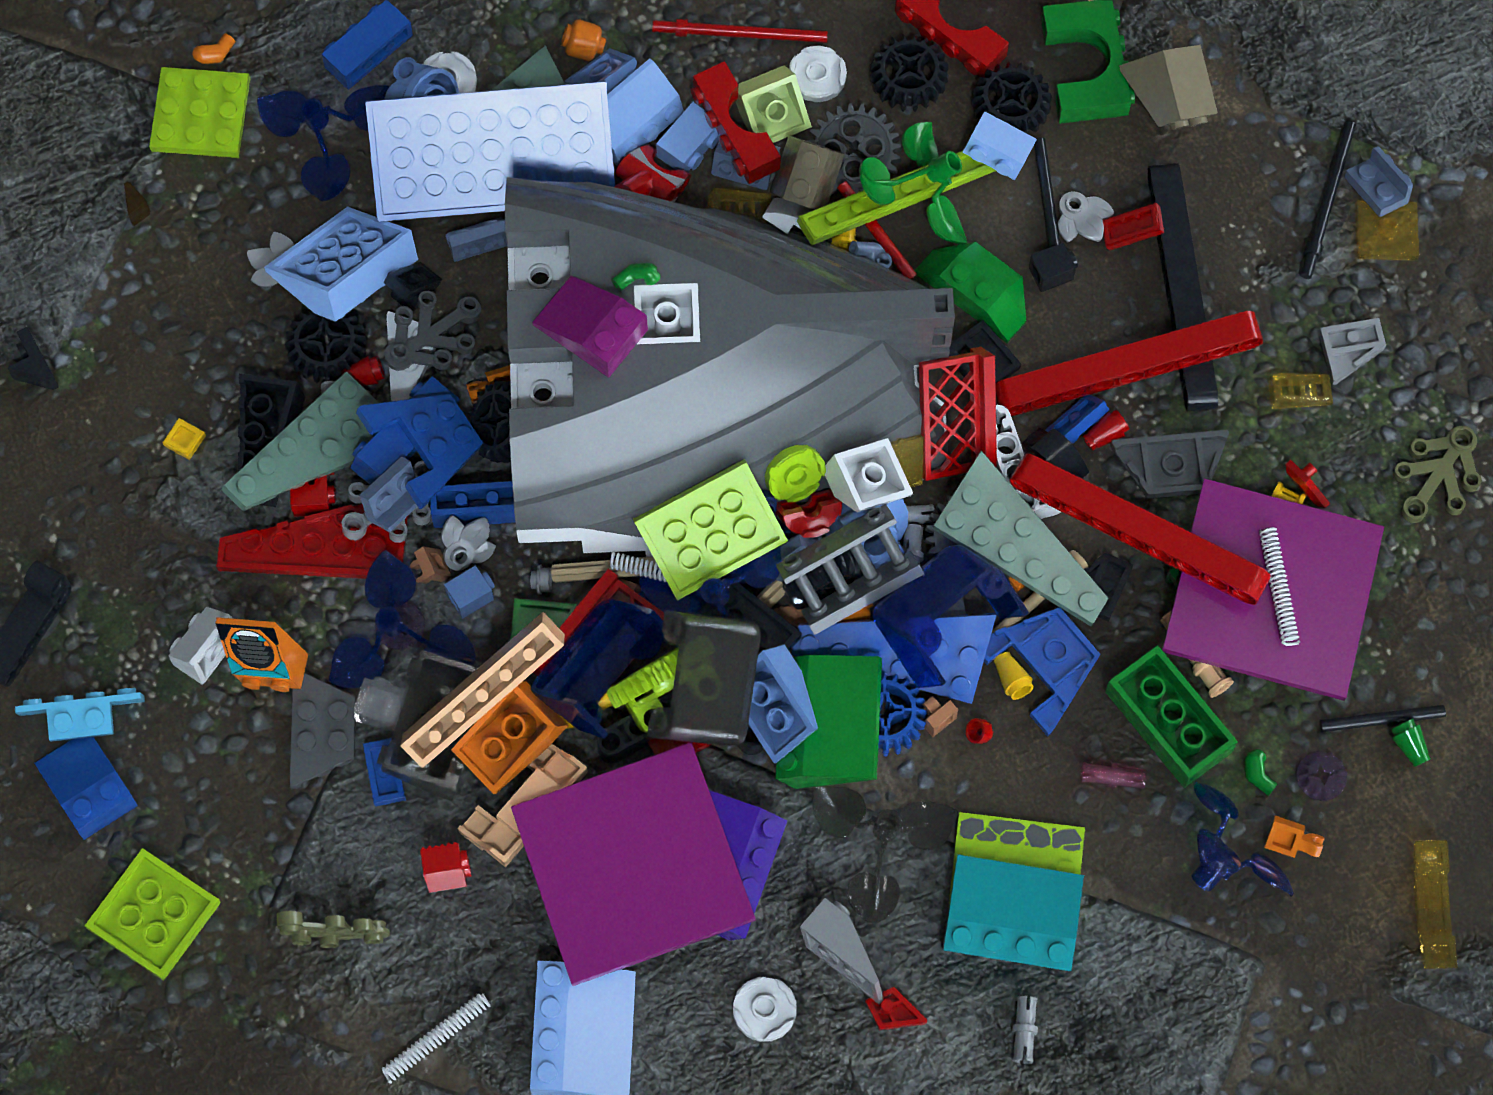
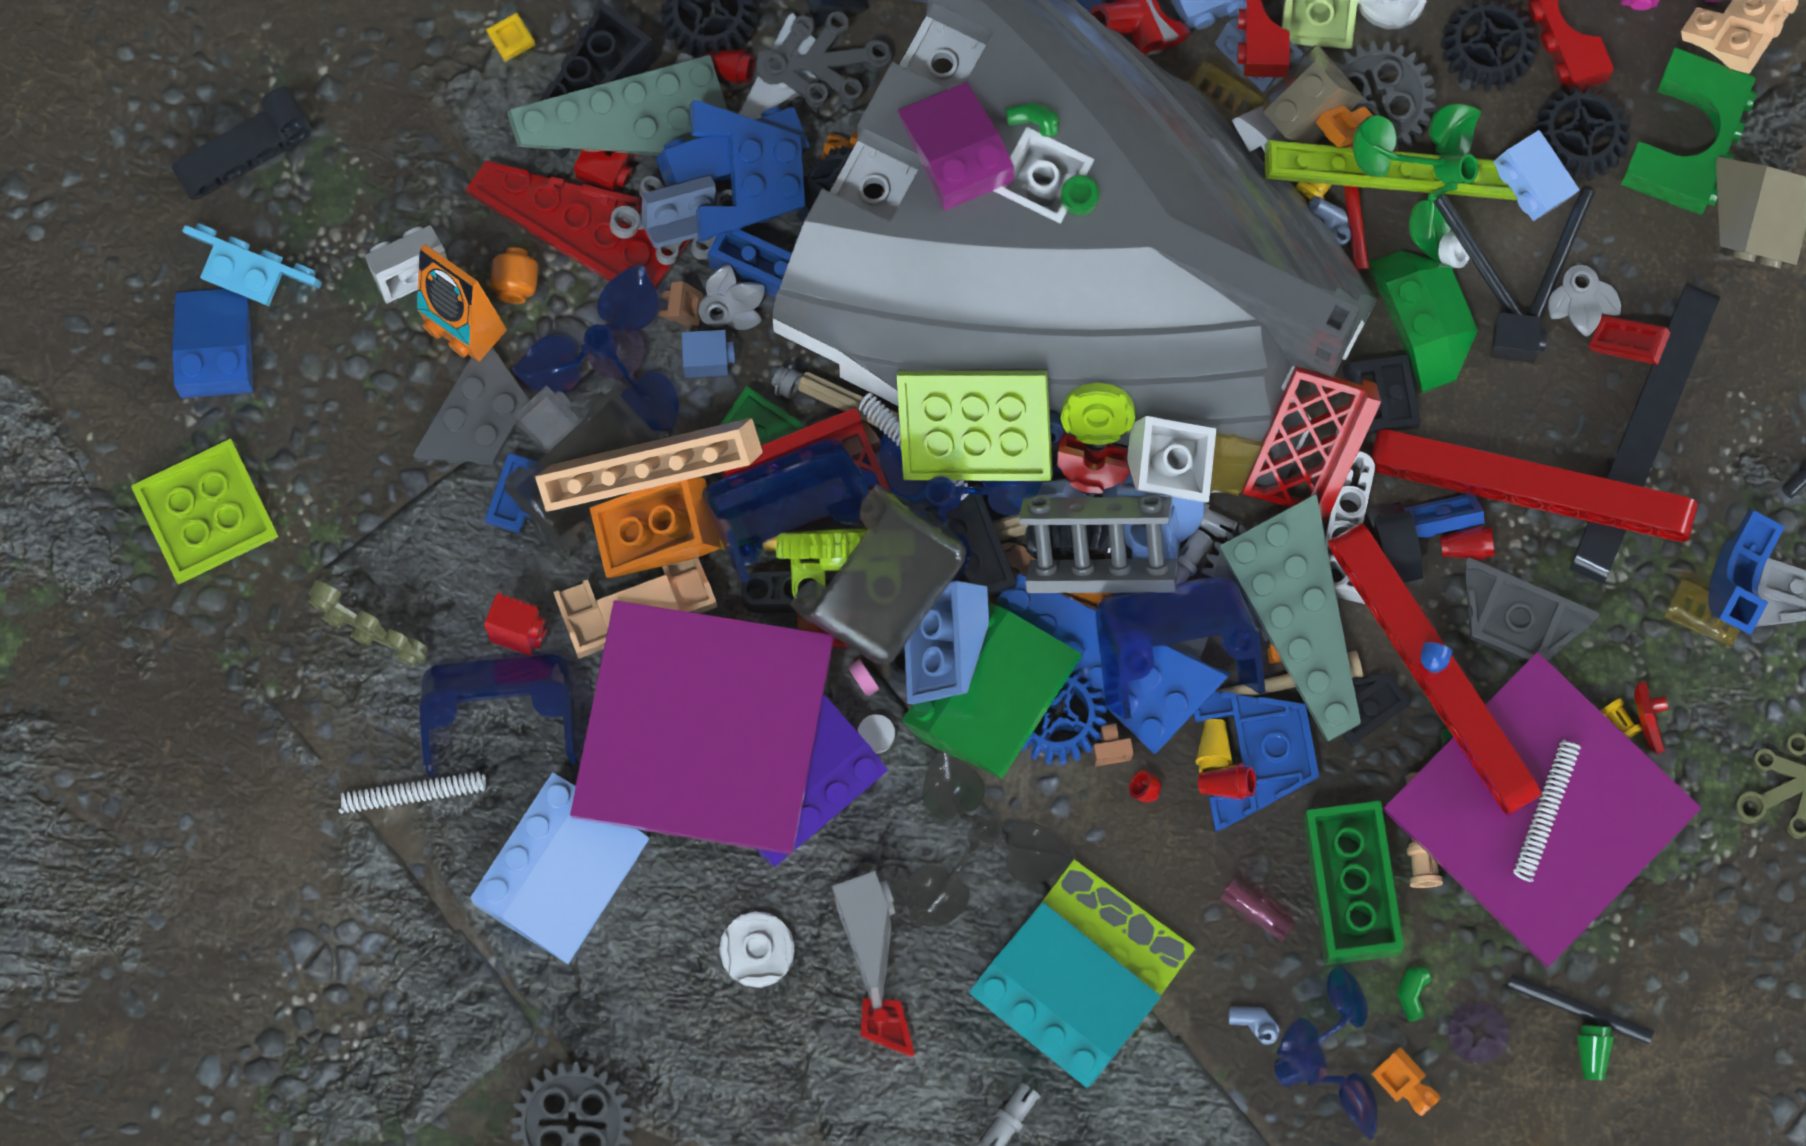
camera: 30 degrees right, 5 degrees up
none -> clear blue windscreen [419,654,578,778]
none -> orange head [489,248,539,304]
none -> bright pink tile [848,659,880,696]
none -> white tile [858,714,895,753]
none -> green tile [1060,175,1099,215]
none -> red cone [1198,763,1256,800]
none -> sand blue arm [1228,1006,1280,1045]
none -> orange plate [1315,105,1374,148]
none -> blue hinge [1420,642,1453,673]
none -> black bar [1433,194,1524,315]
none -> white tile [1439,232,1469,268]
none -> blue arch [1708,508,1785,635]

